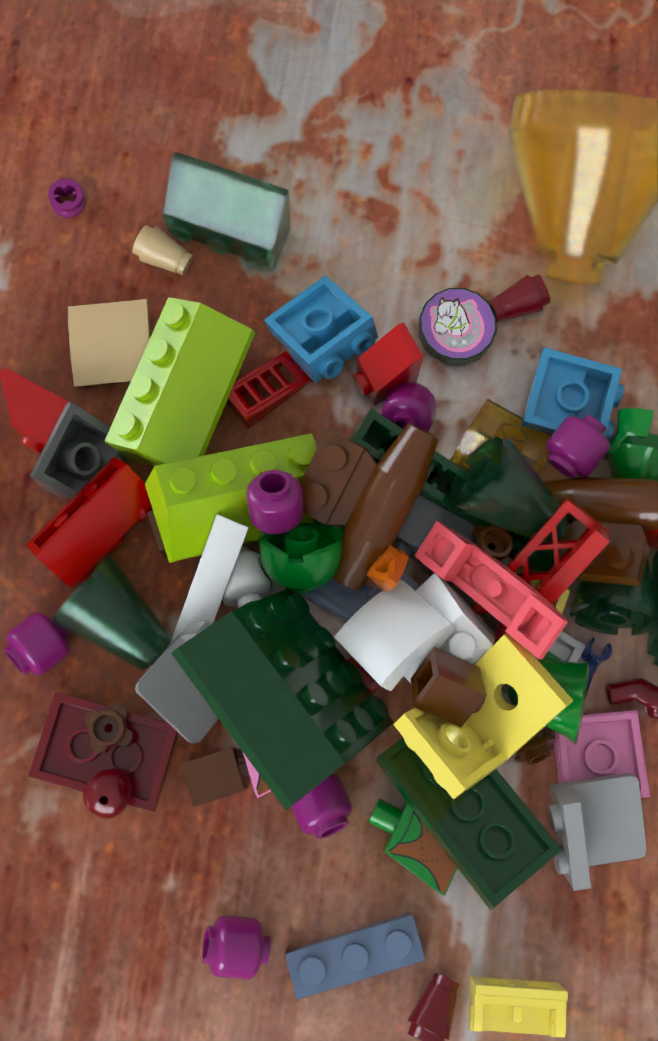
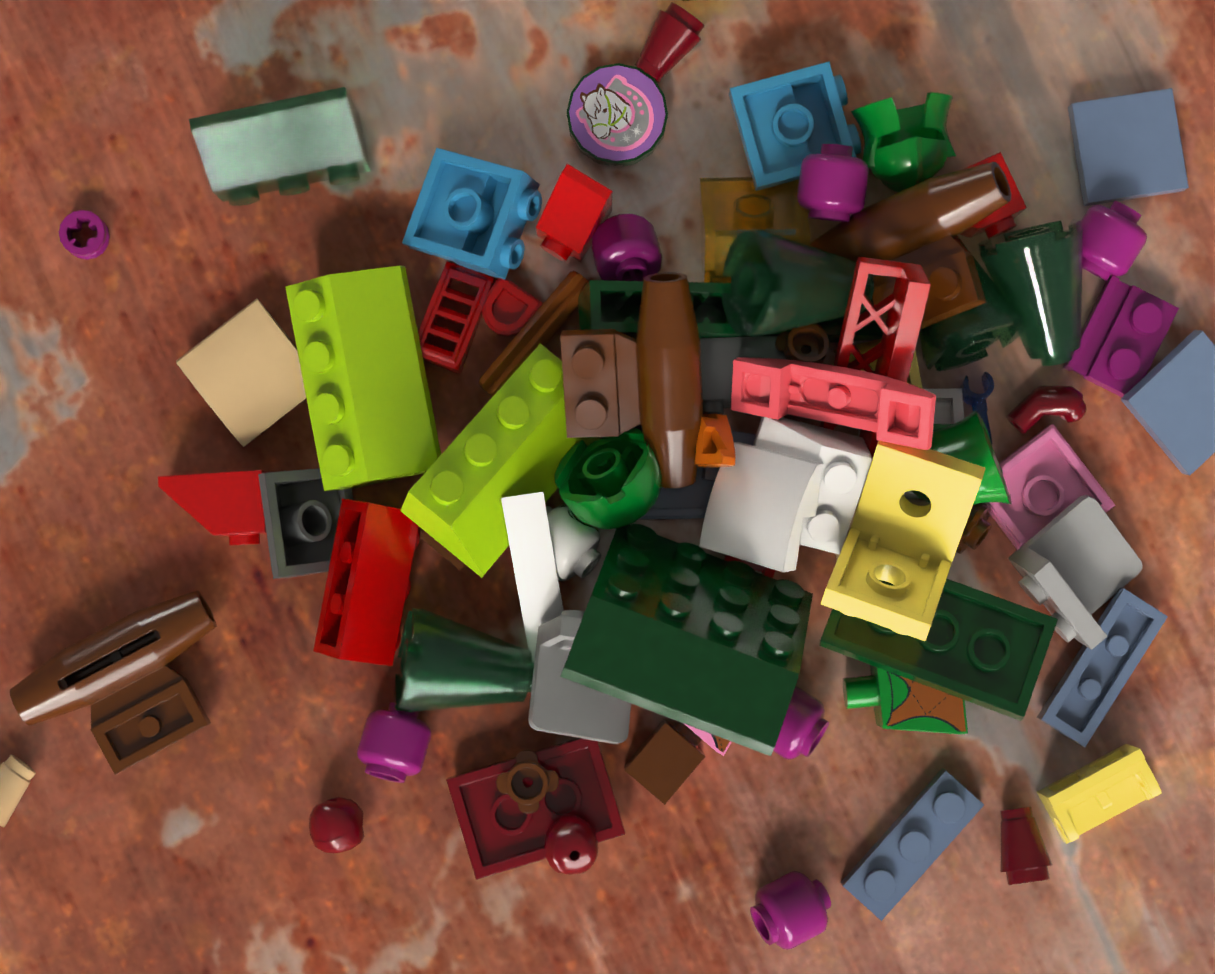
camera: 30 degrees left, 10 degrees up
tan cone [132,225,194,276] -> none
magenta head [246,470,304,534] -> none
reddish brown brick [410,647,486,727] -> none
none -> dark orange axle [479,271,589,397]
none -> red tile [482,278,543,337]
none -> sand blue plate [1037,588,1168,747]

